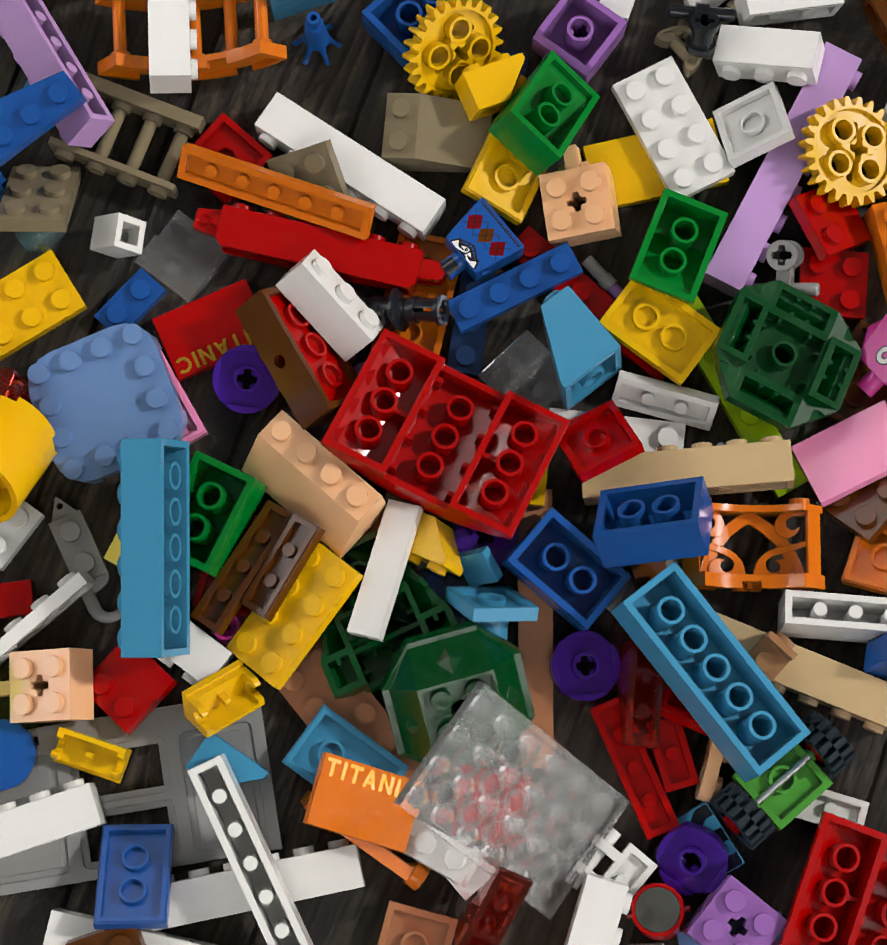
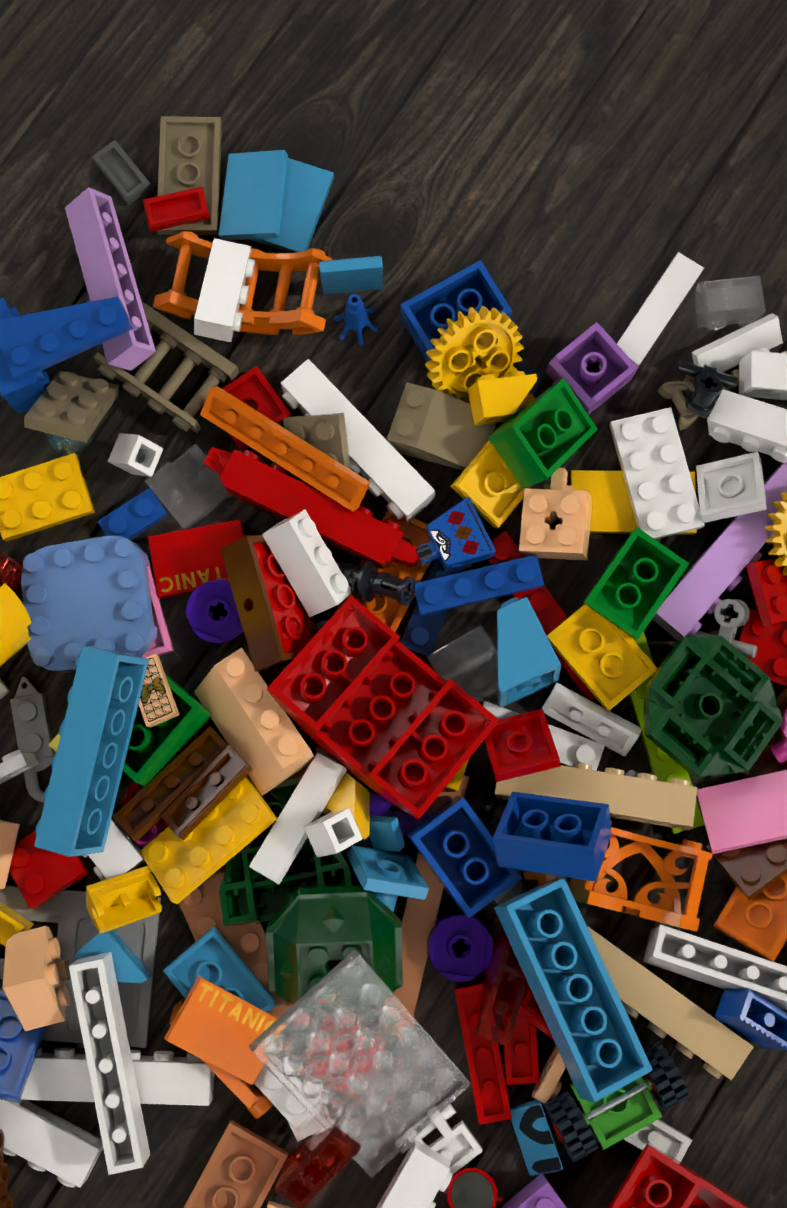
camera: 15 degrees right, 0 degrees up
light grey piece [582,255,623,300] -> none
dark purple plate [656,821,729,895] -> none
medium nougat bracket [748,631,798,682] -> none
none -> light nougat hinge [2,926,71,1031]
none -> light nougat tile [138,654,179,728]
none -> white brick [304,808,363,857]

